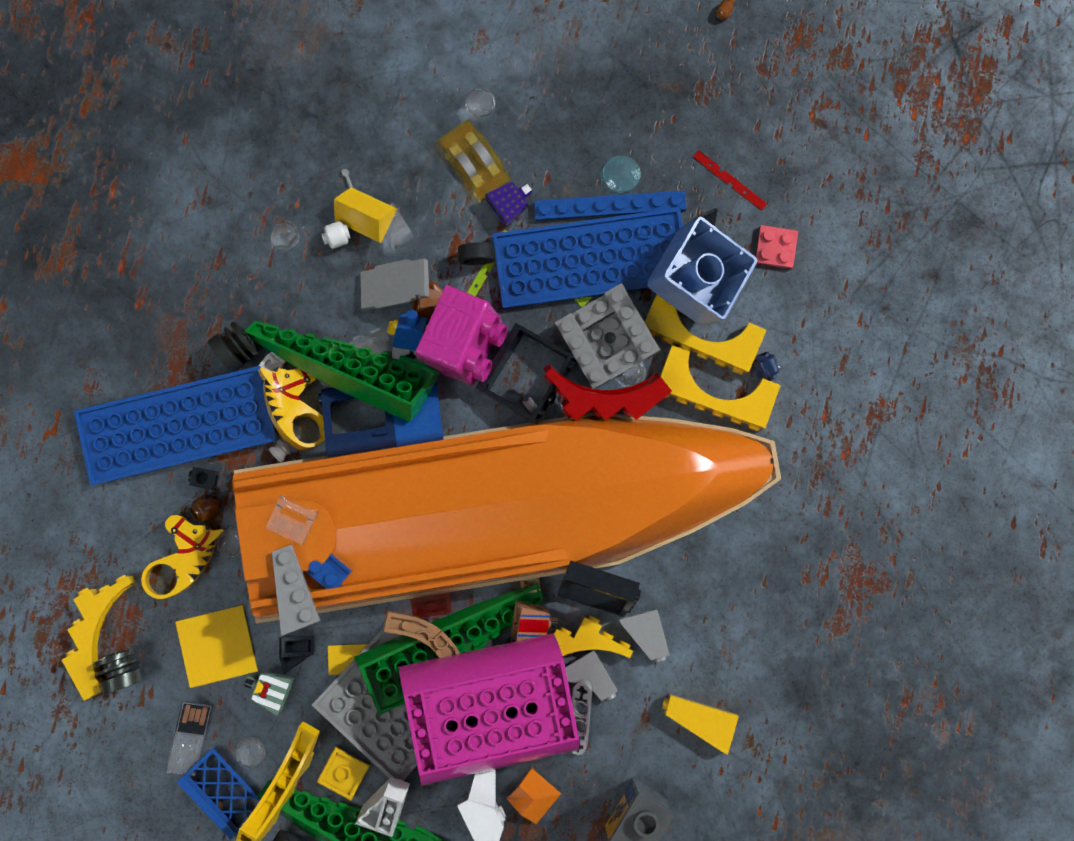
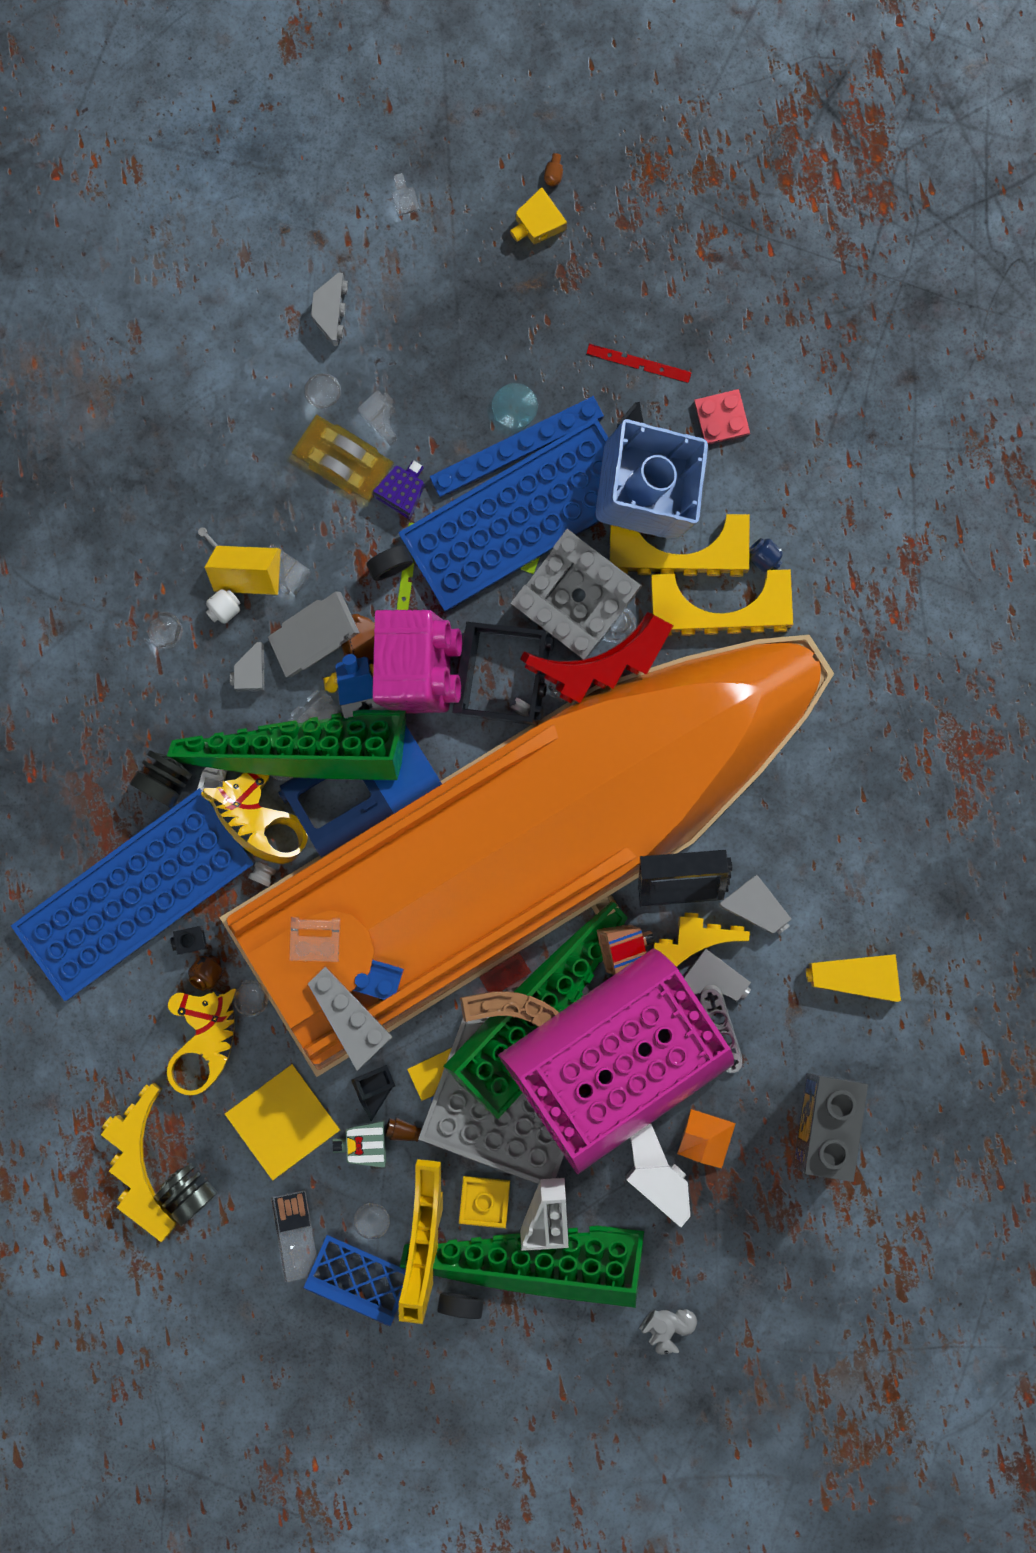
camera: 20 degrees left, 0 degrees up
none -> light grey slope [230,642,265,692]
none -> light grey slope [311,273,348,346]
none -> clear arch [358,390,397,446]
none -> reddish brown cone [385,1117,421,1142]
none -> yellow torso [510,188,567,244]

